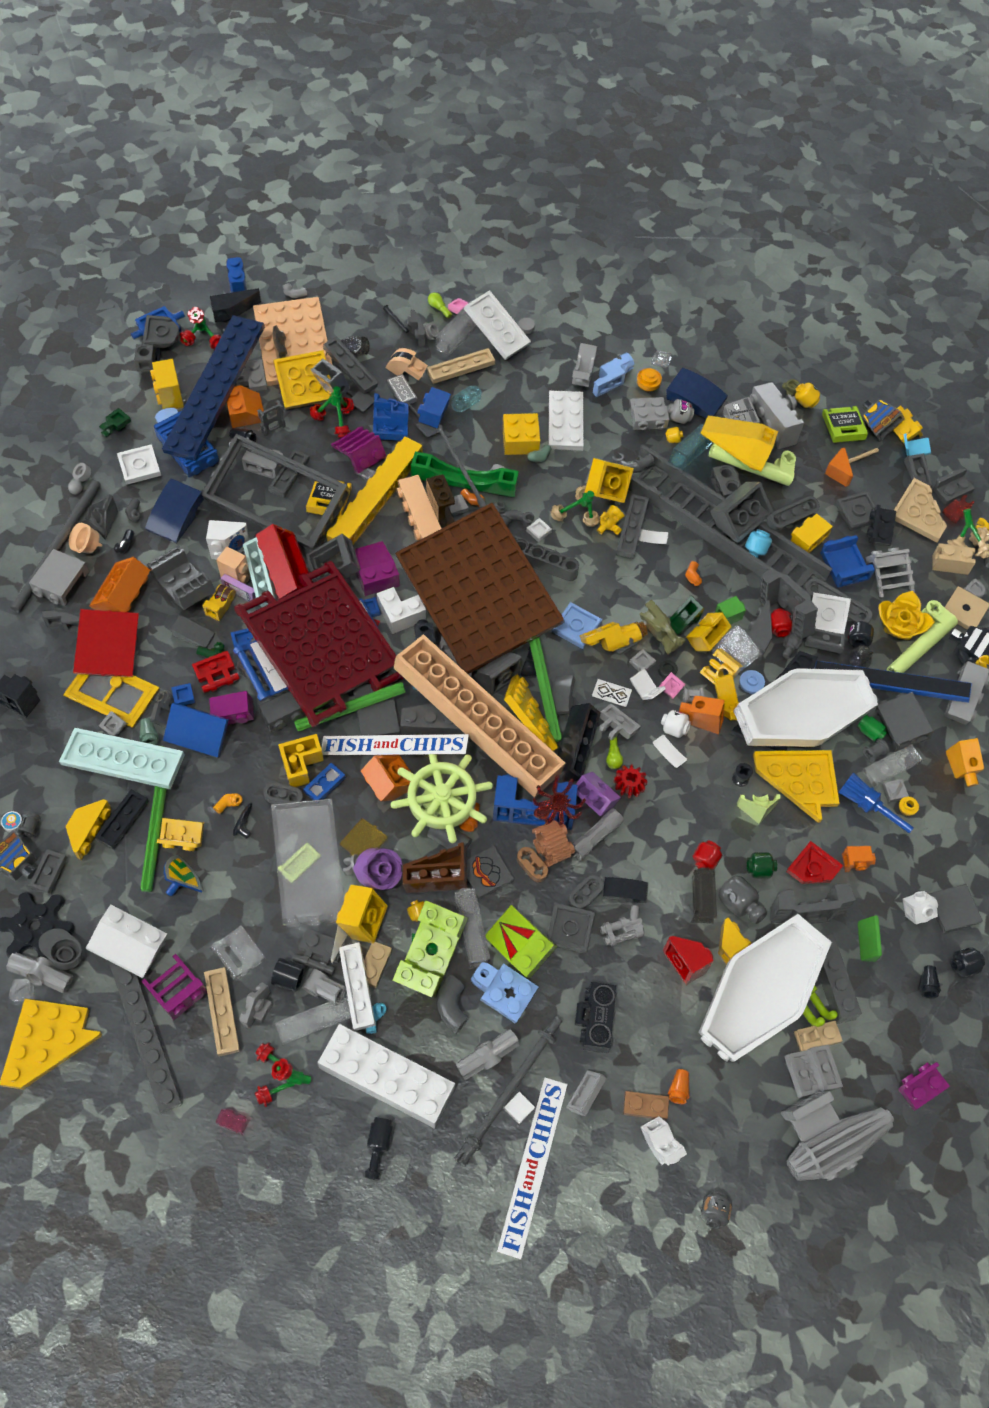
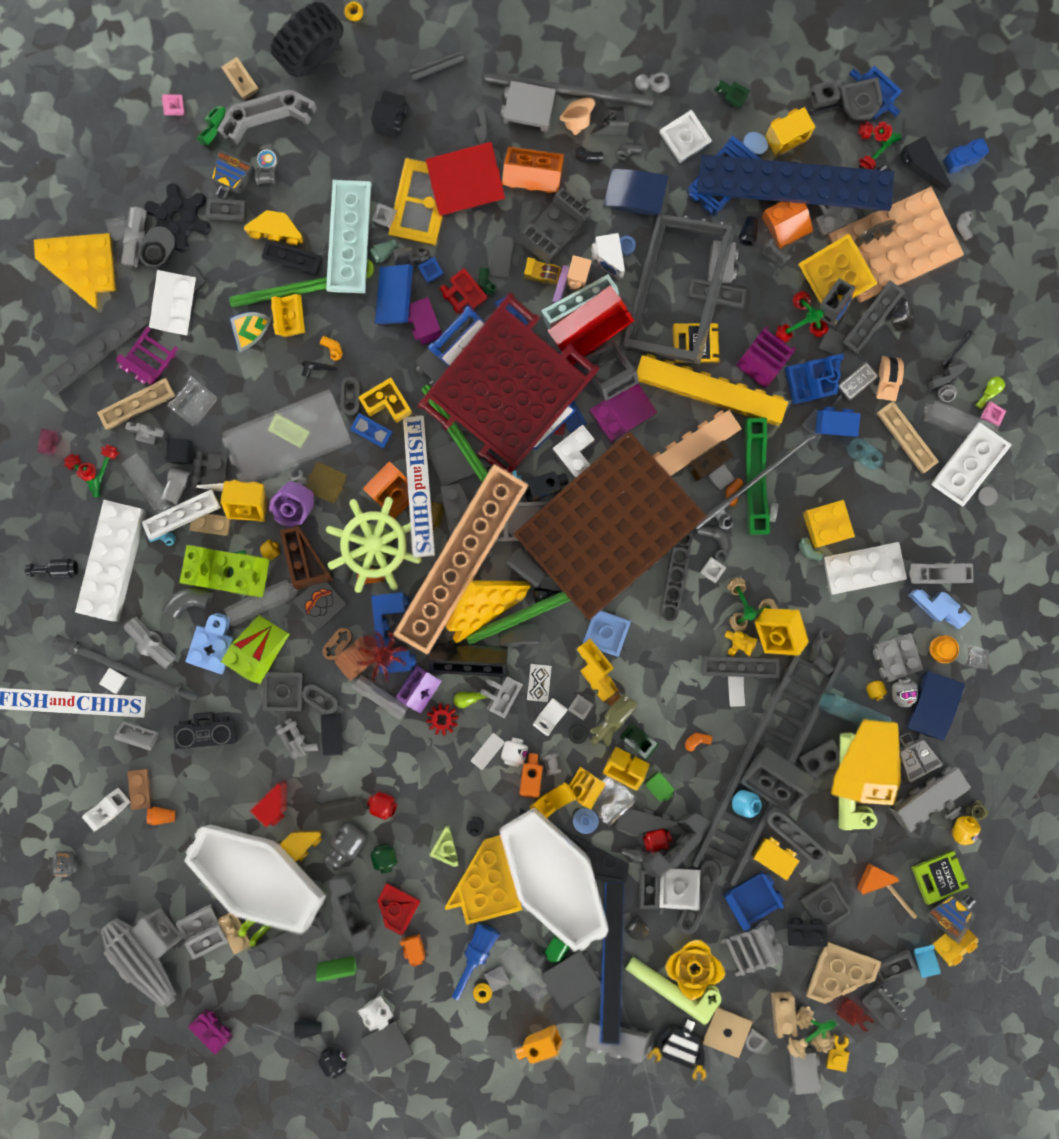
camera: 80 degrees right, 25 degrees up
bright pink tile [659,672,686,699] -> none
black head [848,621,874,649] -> none

